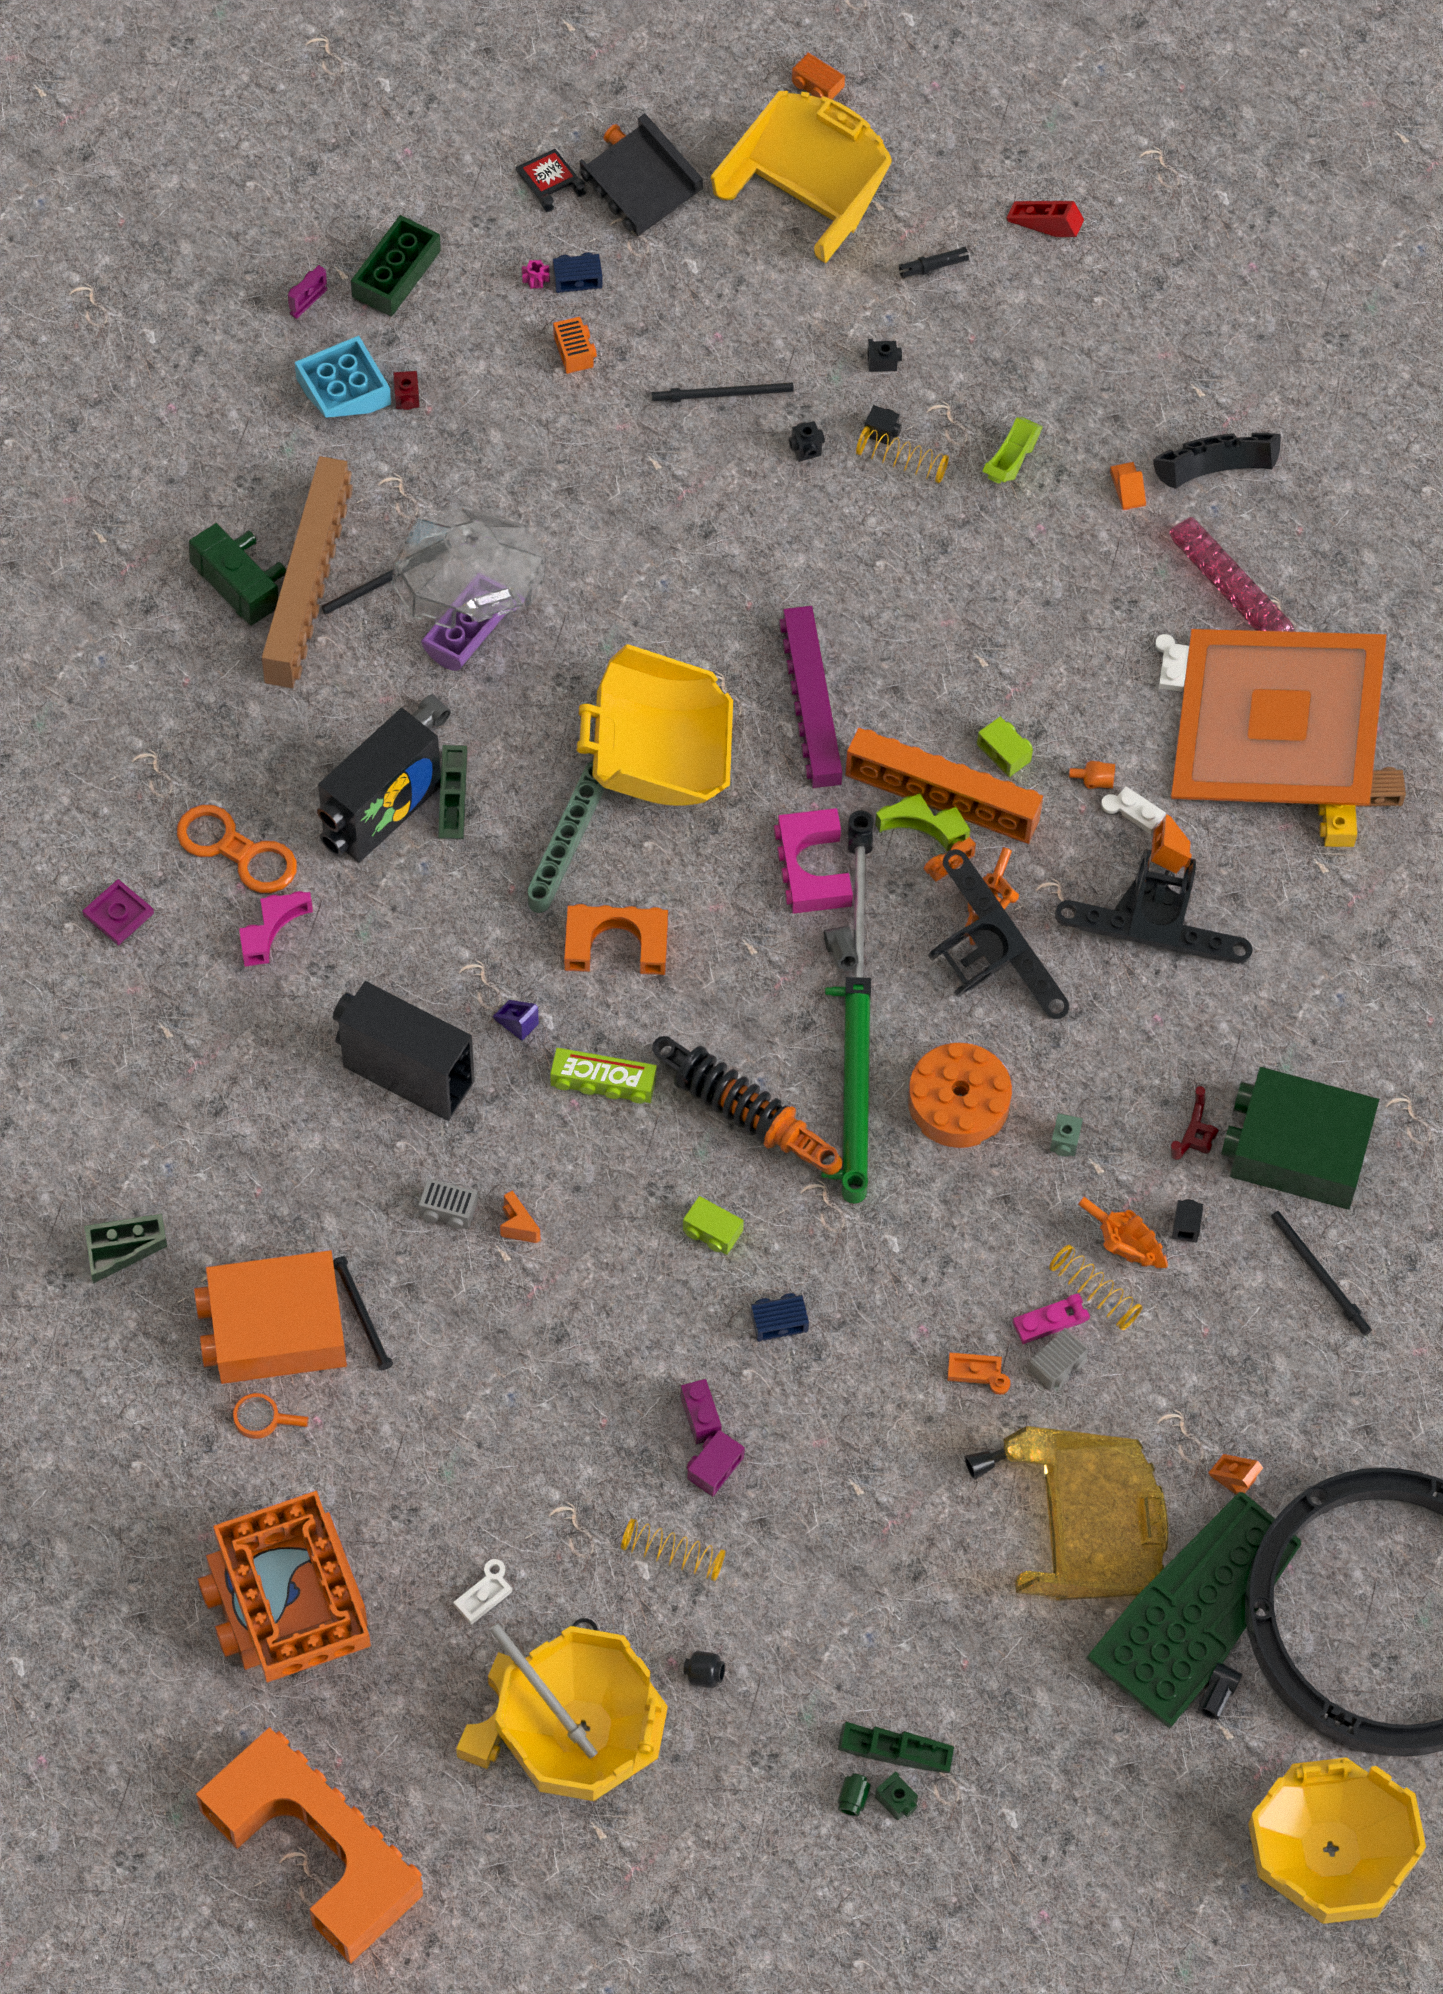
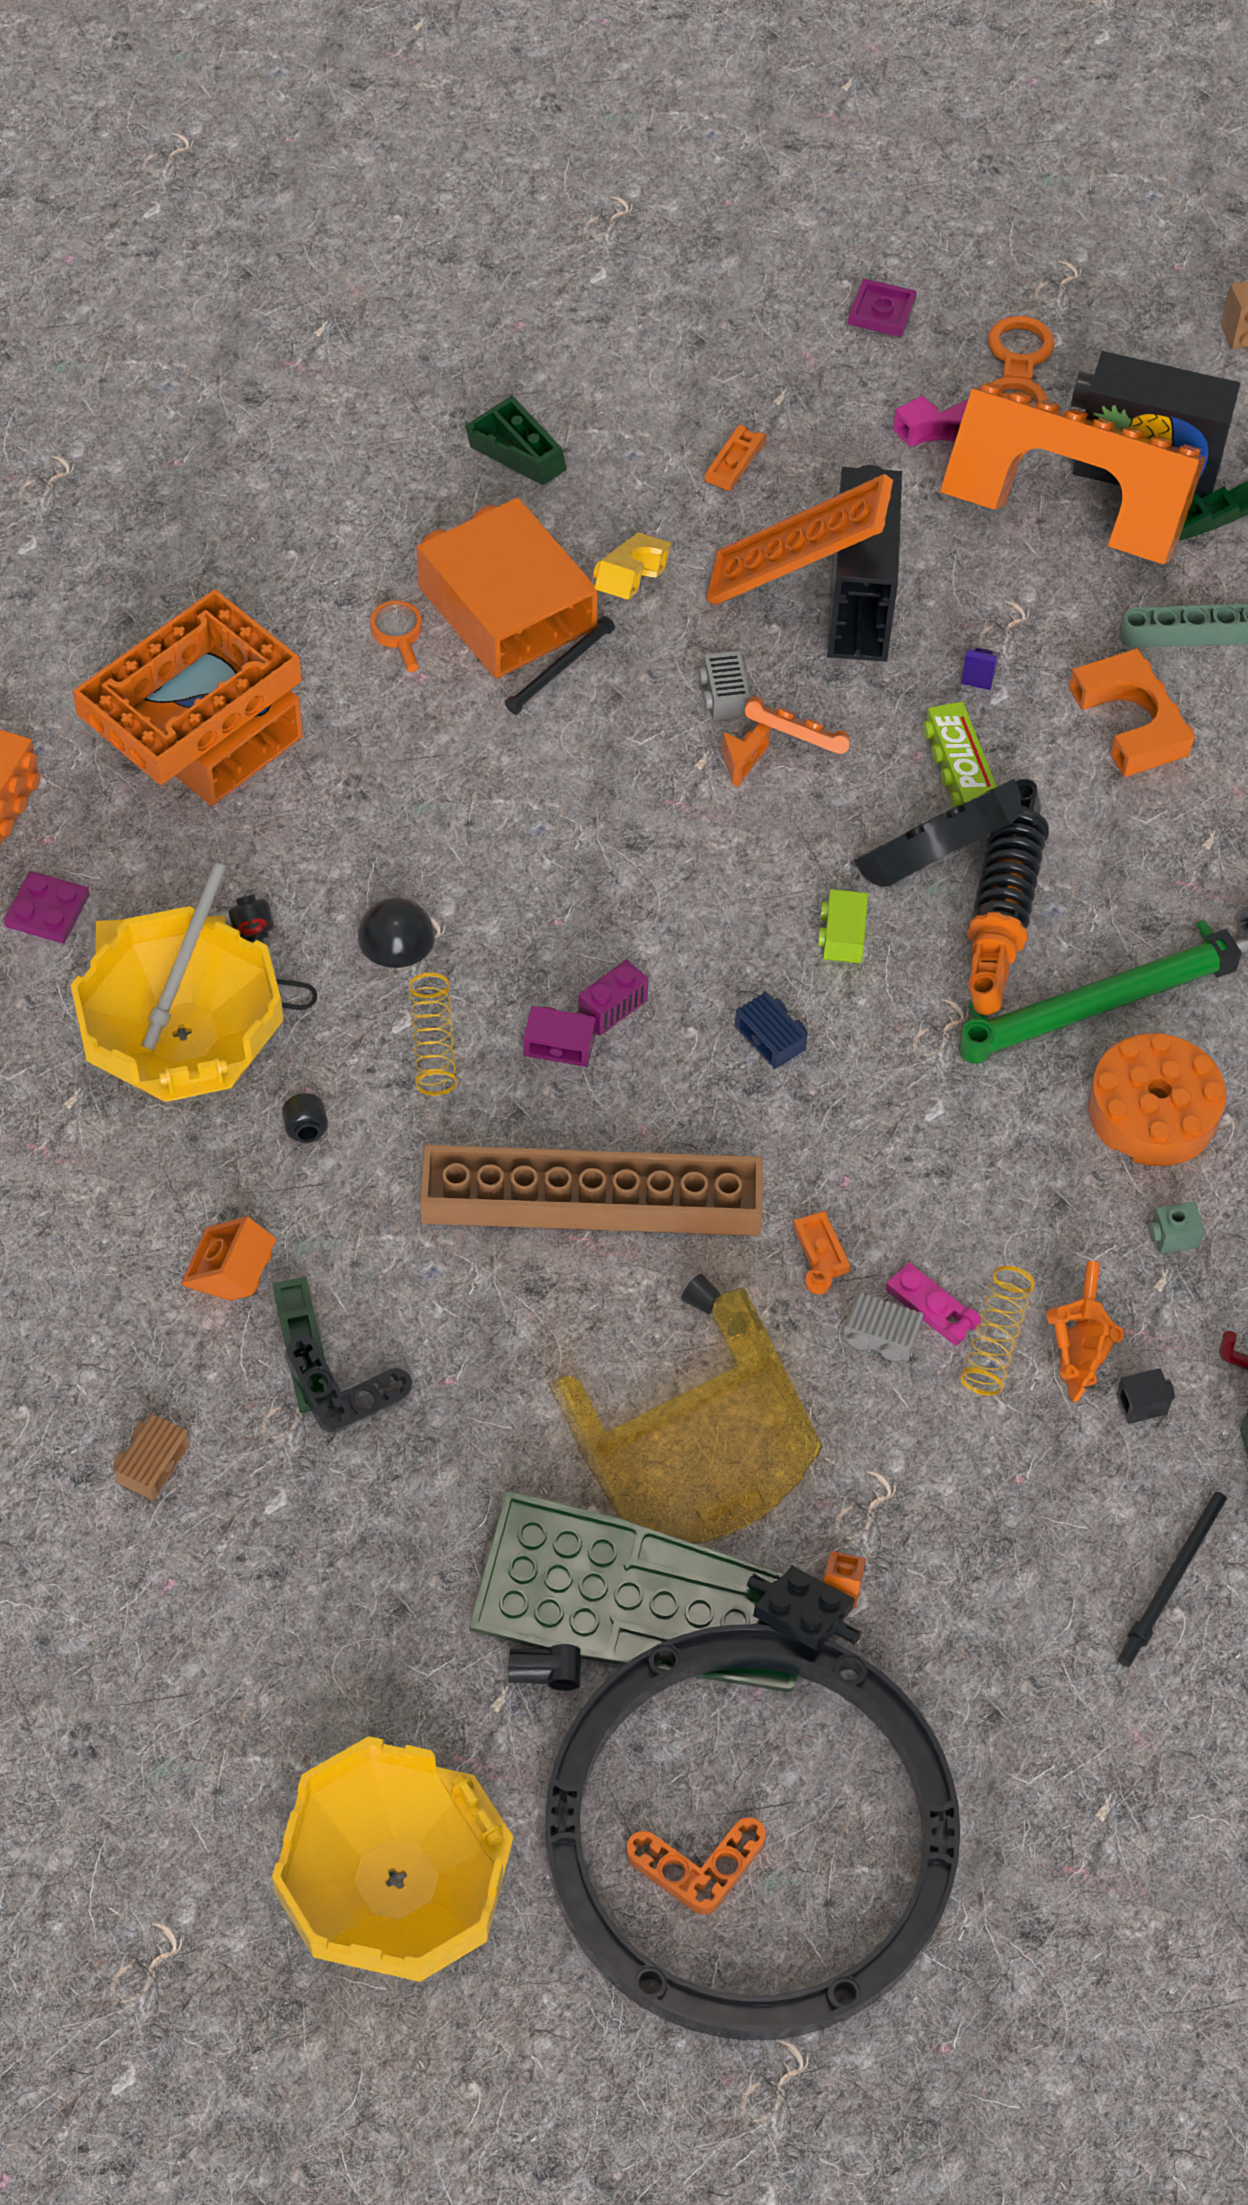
camera: 65 degrees right, 5 degrees down
white hinge [453,1559,512,1625] -> none
dark green brick [837,1773,871,1817] -> none
dark green brick [875,1771,918,1821] -> none
none -> magenta plate [4,871,90,944]
none -> medium nougat brick [113,1414,190,1501]
none -> orange slope [181,1216,277,1301]
none -> black head [228,894,274,942]
none -> black beam [285,1335,412,1432]
none -> black piece [358,898,435,968]
none -> medium nougat brick [420,1145,763,1236]
none -> yellow arch [593,532,671,600]
none -> orange beam [626,1817,766,1915]
none -> orange plate [705,424,767,492]
none -> orange plate [706,474,893,605]
none -> orange plate [745,696,850,754]
none -> black plate [747,1565,862,1650]
none -> black brick [854,779,1021,887]
none -> orange arch [940,382,1207,565]

